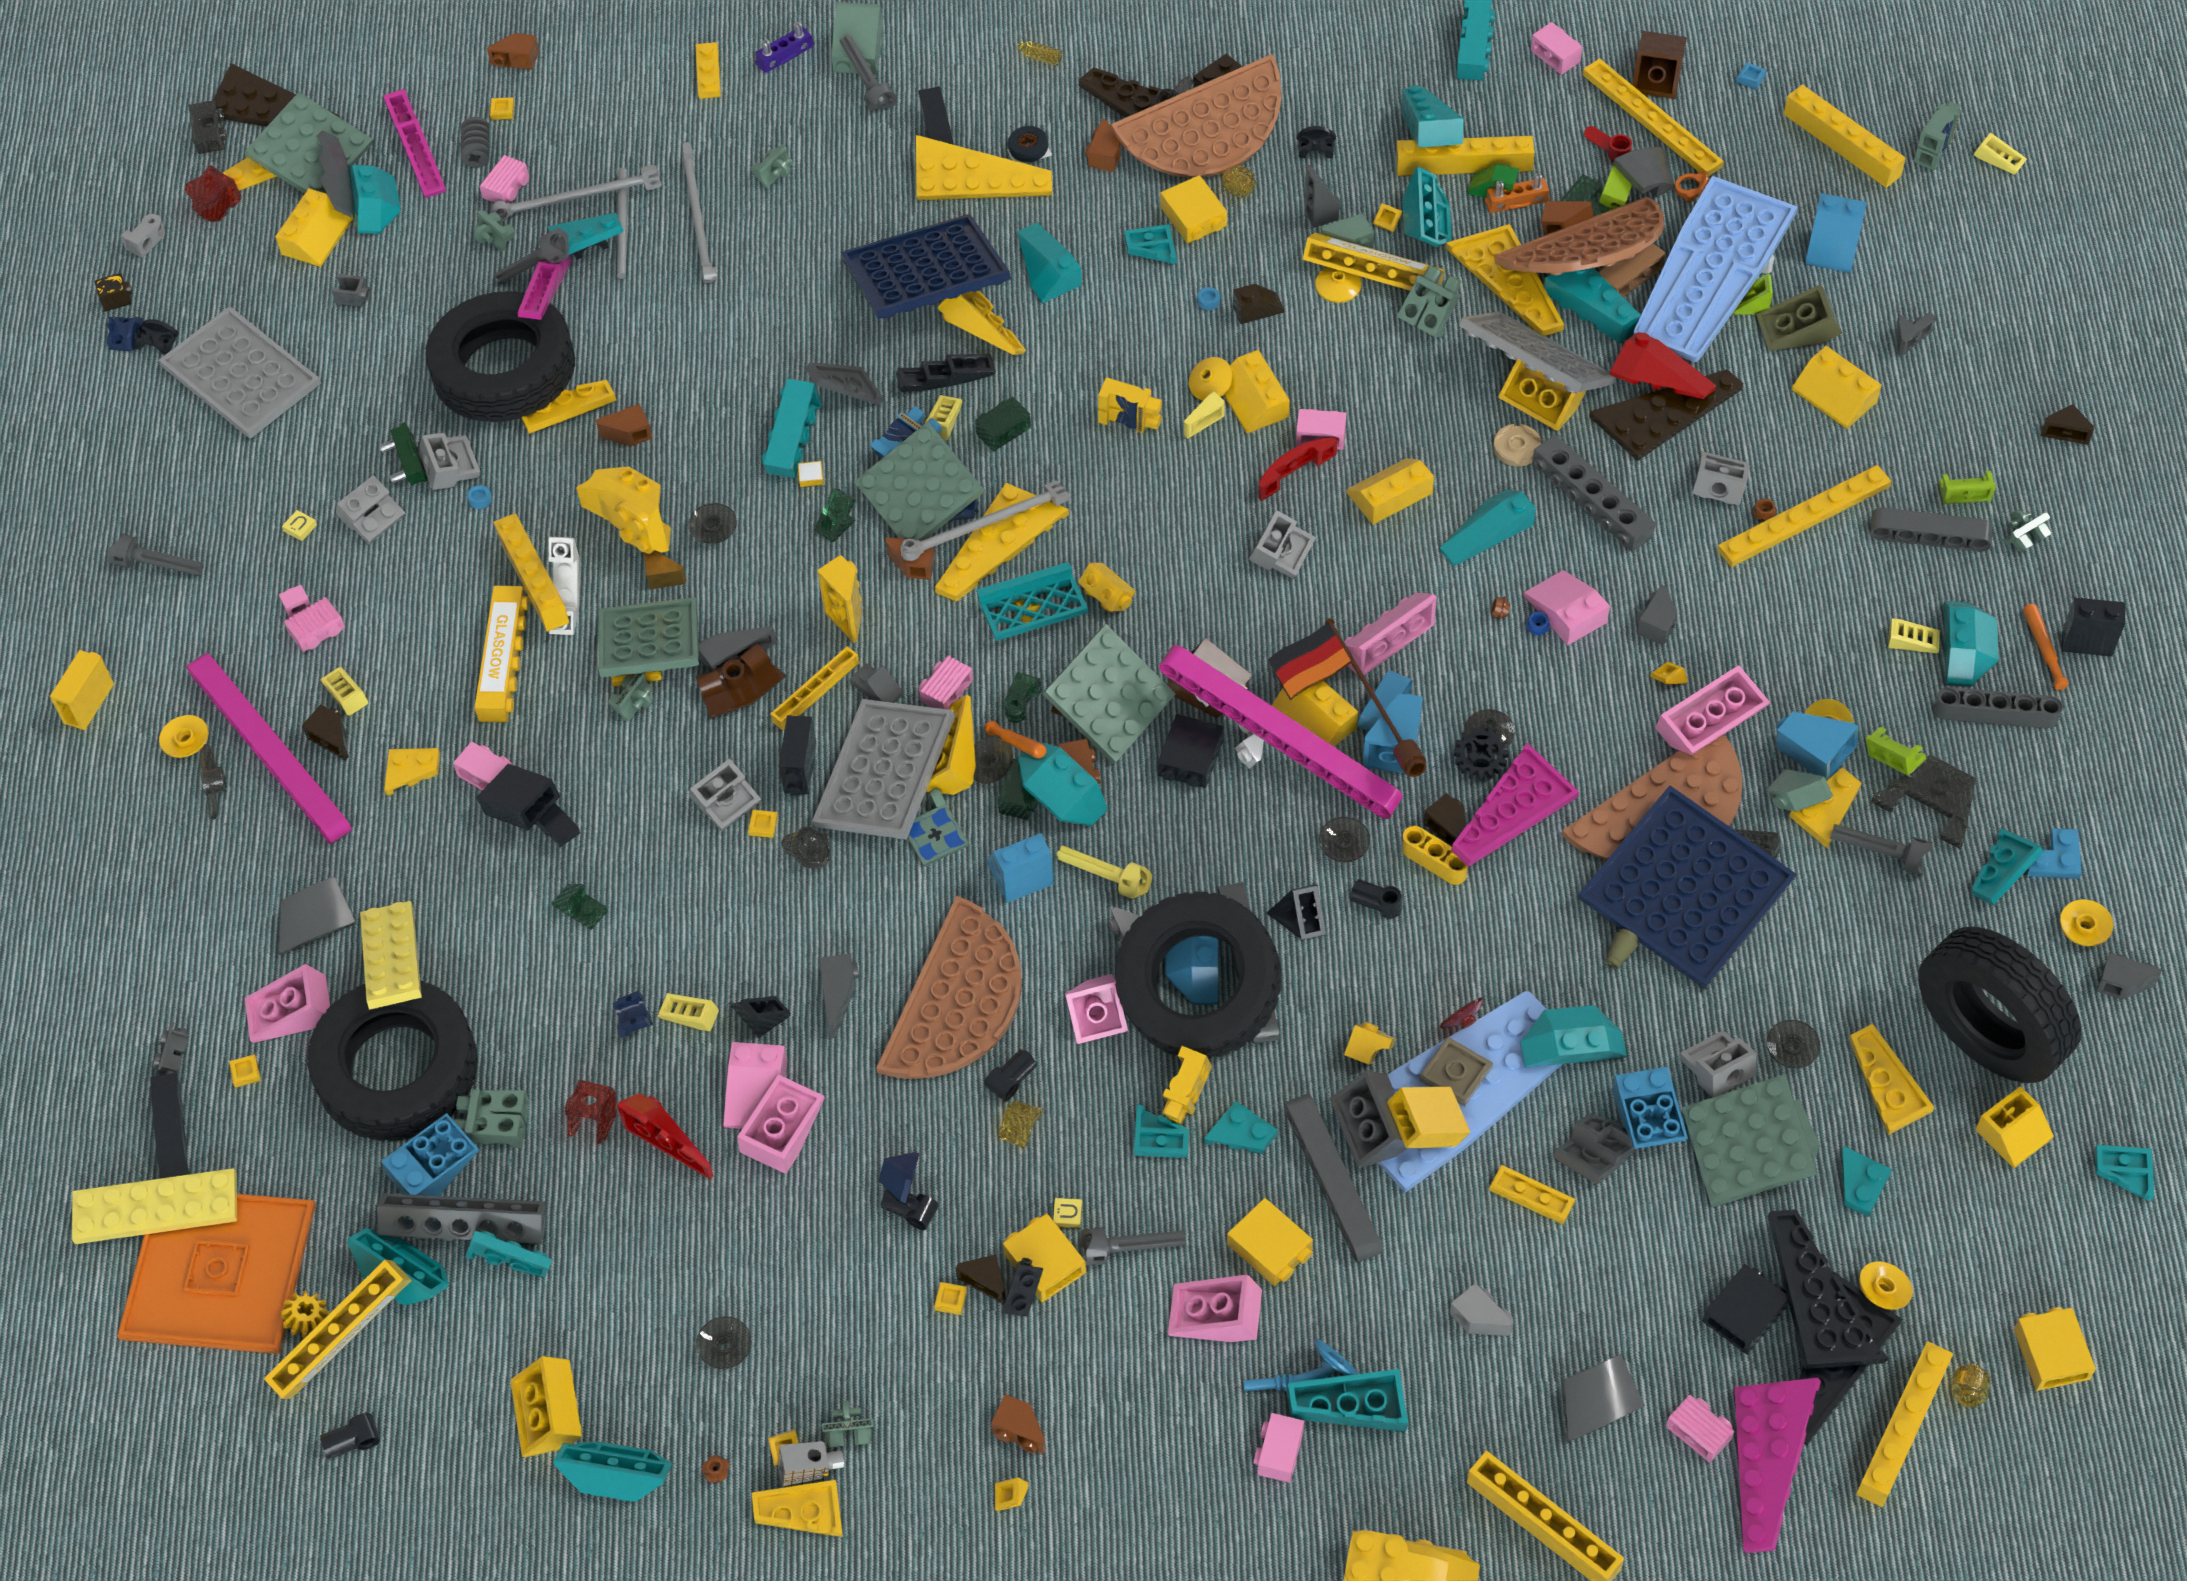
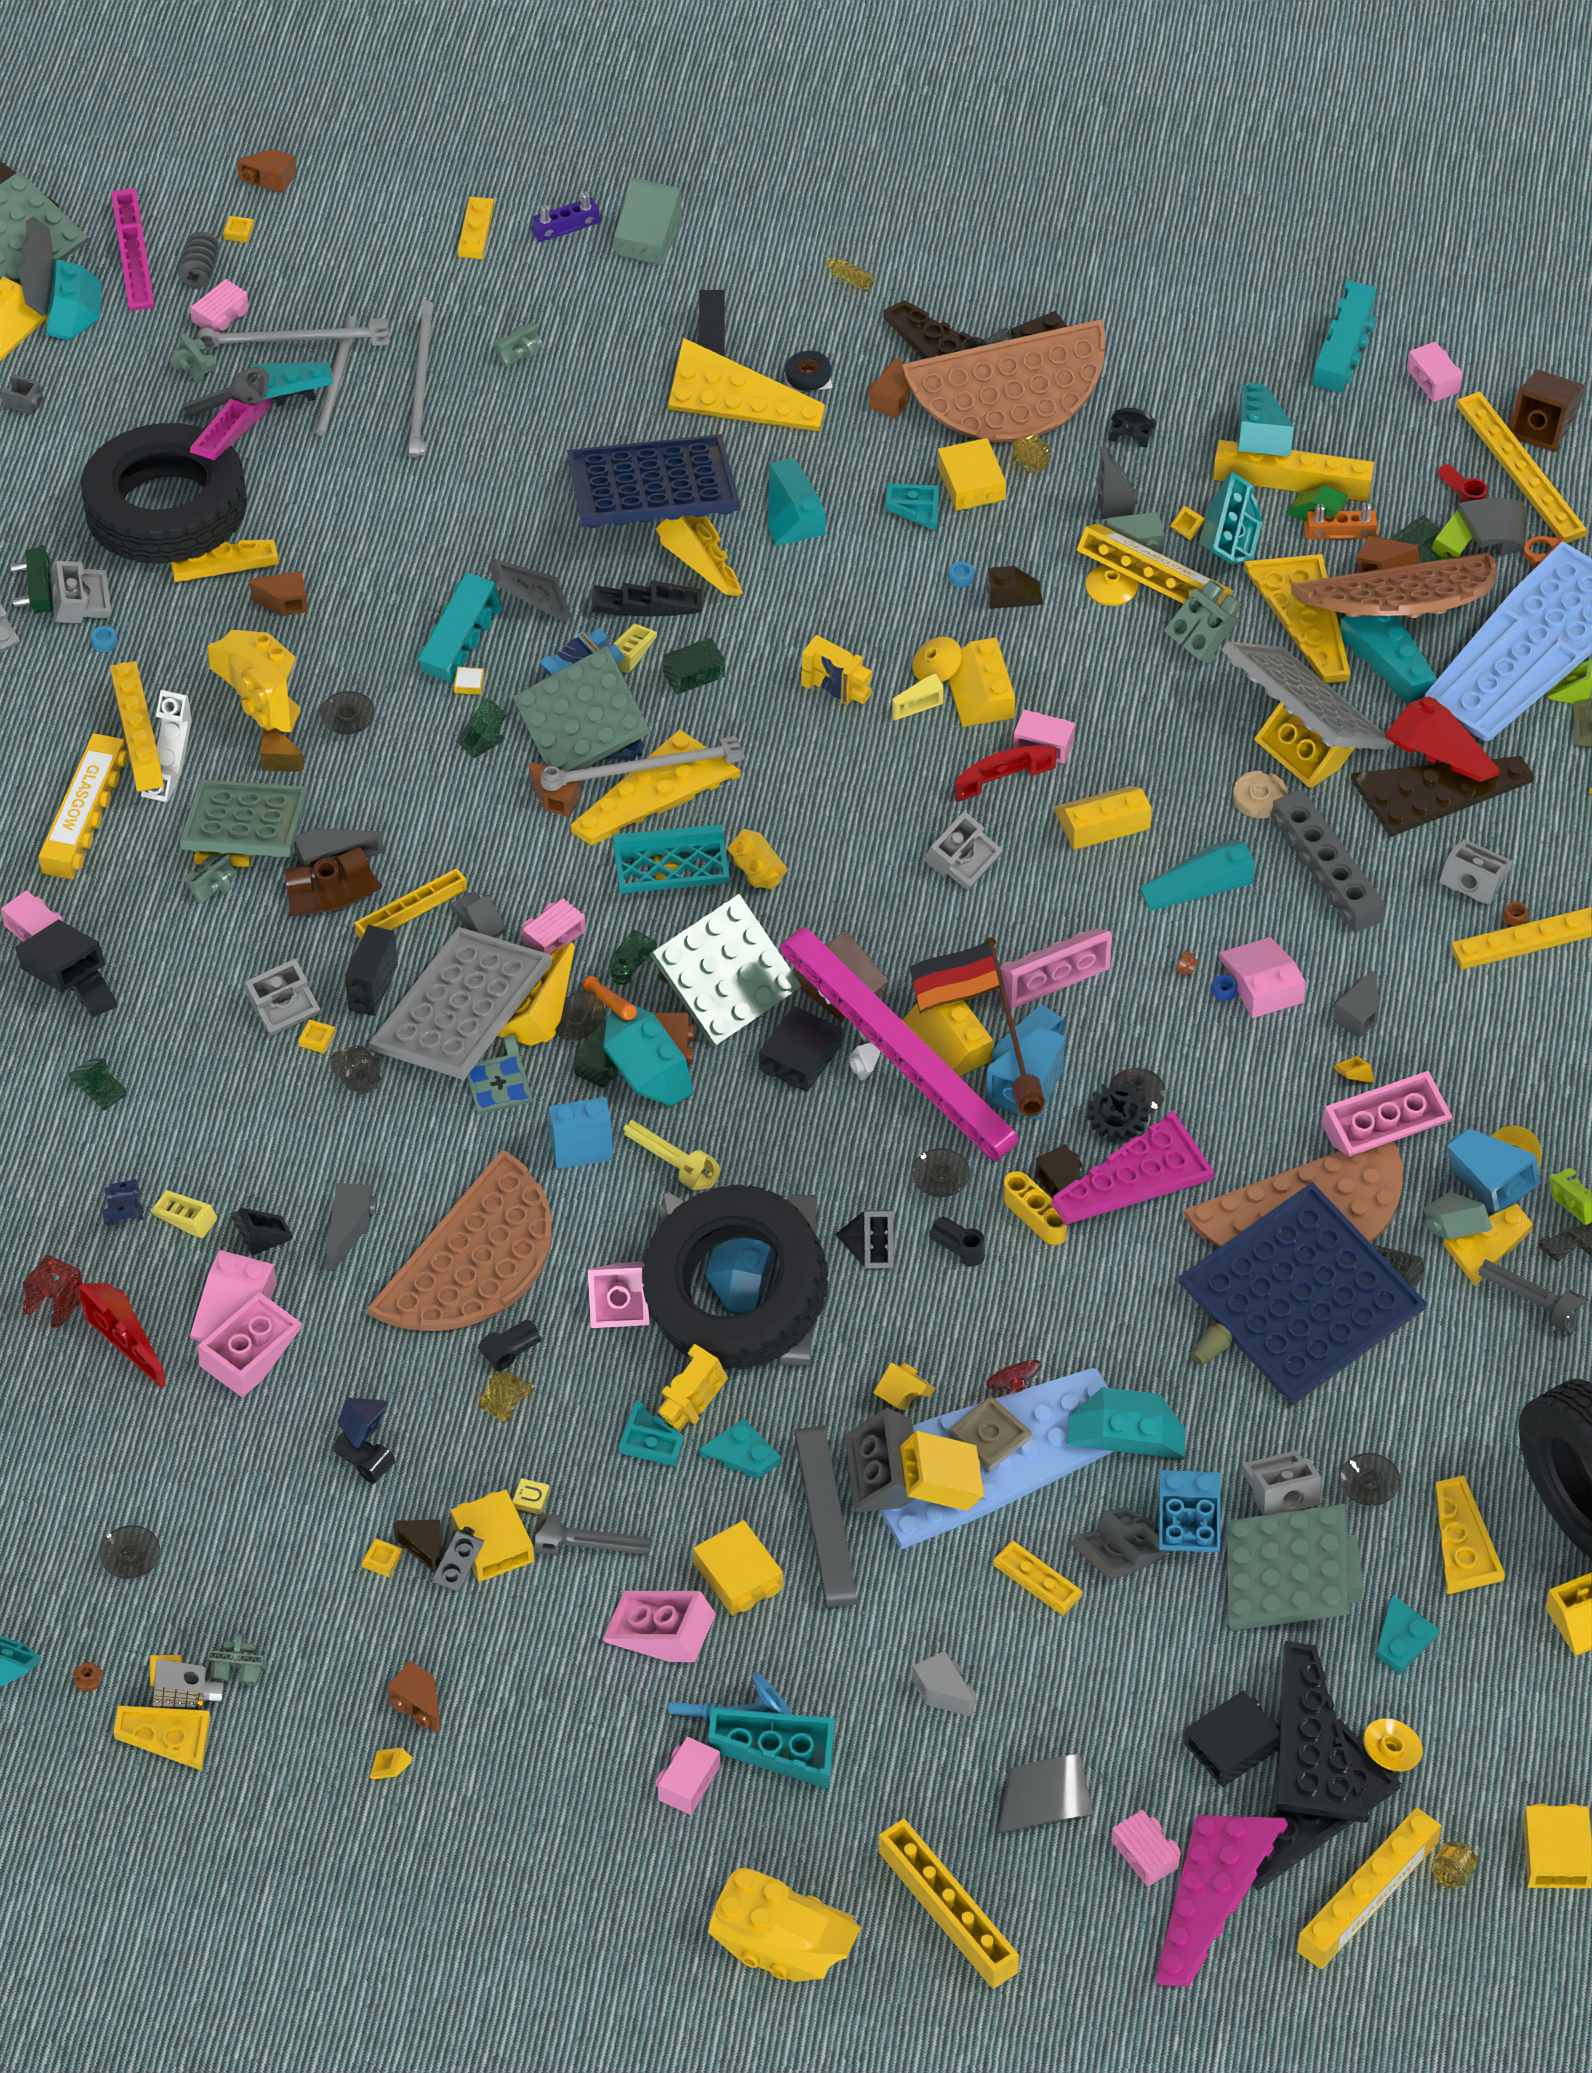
camera: 10 degrees right, 5 degrees down
yellow slope [817,555,862,643] -> none
dark grey piece [840,35,898,113] -> none
medium nougat brick [1598,243,1666,298] -> none

